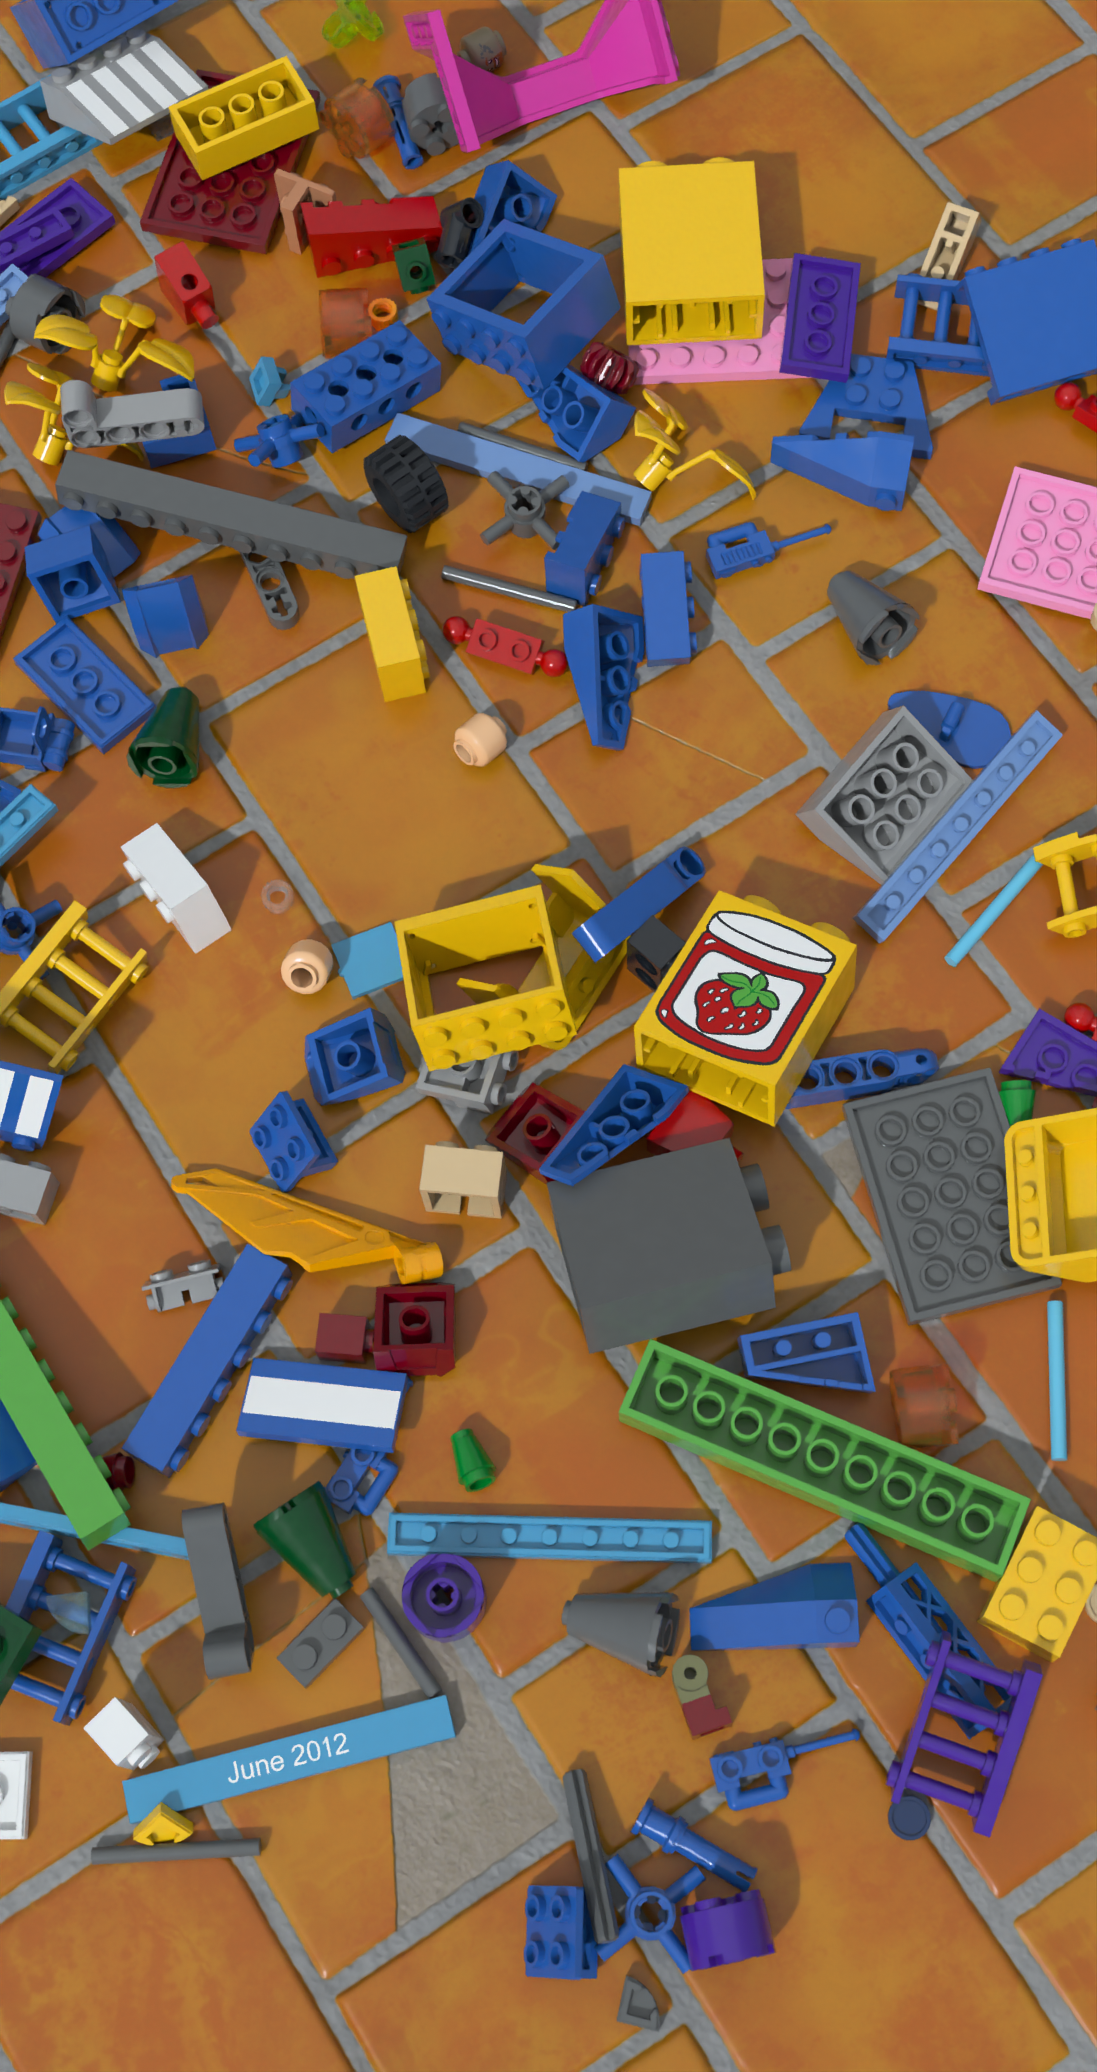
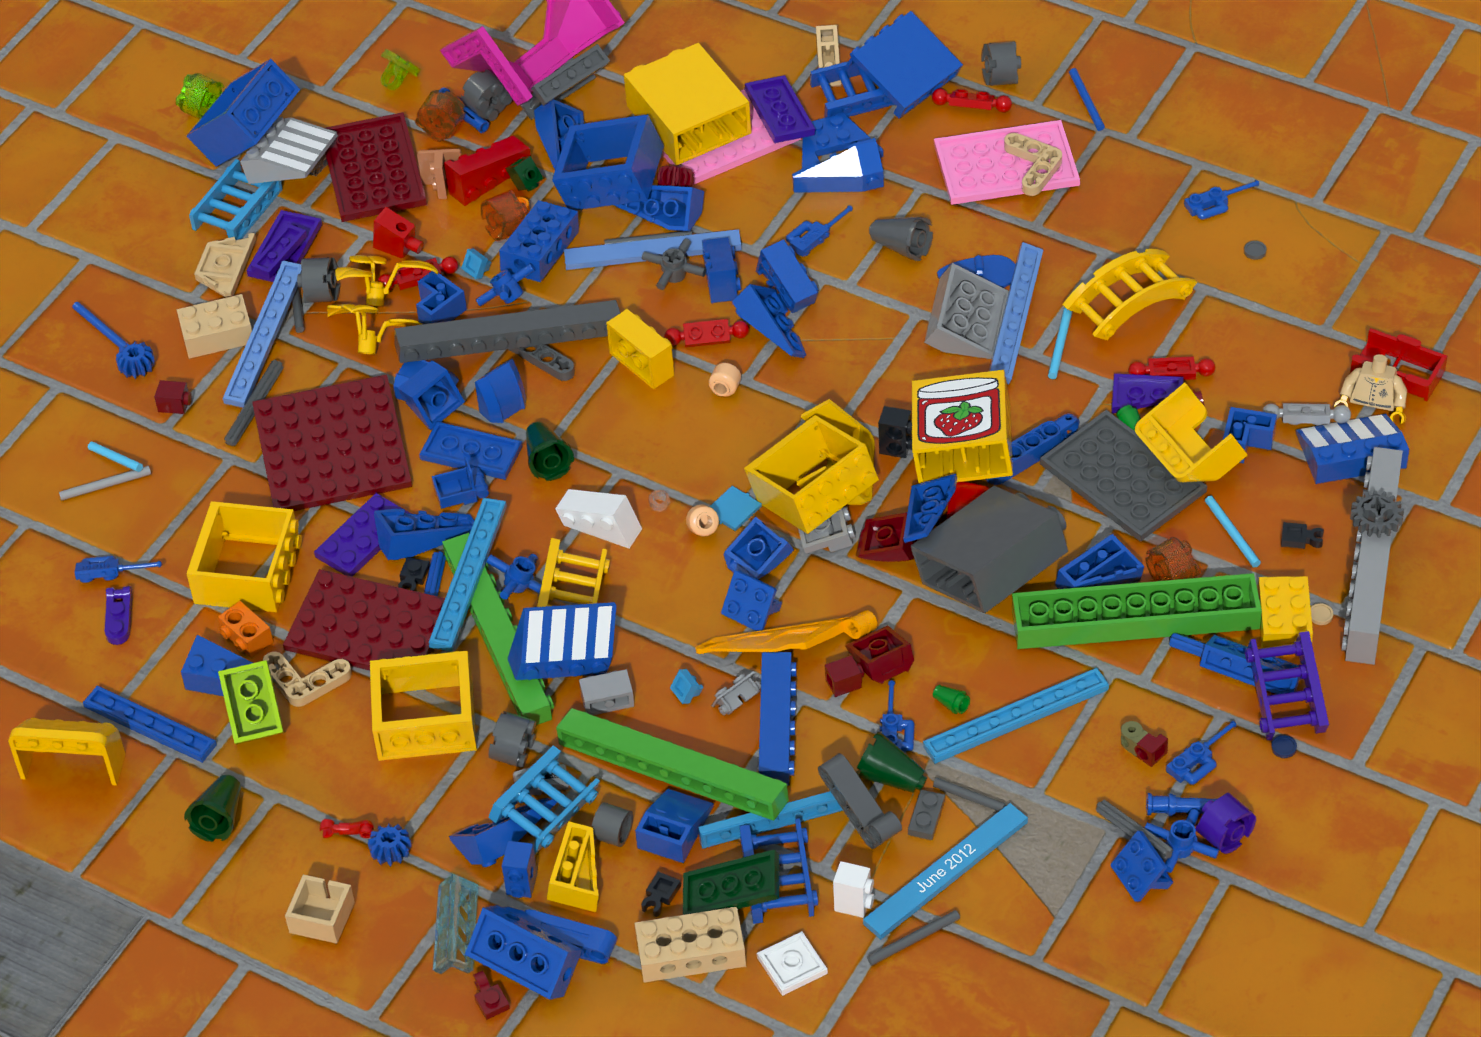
camera: 30 degrees left, 20 degrees down
clear light blue tile [46,1591,91,1635] -> none
light grey beam [60,380,204,448] -> none
yellow tile [133,1802,193,1845] -> none
yellow brick [168,56,319,180] -> none
tile [236,1357,409,1453] -> none
black tyre [363,435,449,533] -> none
dark purple brick [402,1553,487,1643] -> none
tan piece [419,1141,507,1219] -> none
black piece [436,197,484,269] -> none
dark grey bar [441,565,578,612] -> none
dark grey cone [562,1592,680,1677] -> none
blue piece [571,846,706,963] -> none
dark grey tile [616,1975,660,2032] -> none
yellow plant [633,388,756,500] -> none
blue wedge [689,1563,860,1651] -> none
none -> red plate [377,257,458,291]
none -> dark grey fence [520,44,610,120]
none -> dark azure tile [670,669,703,704]

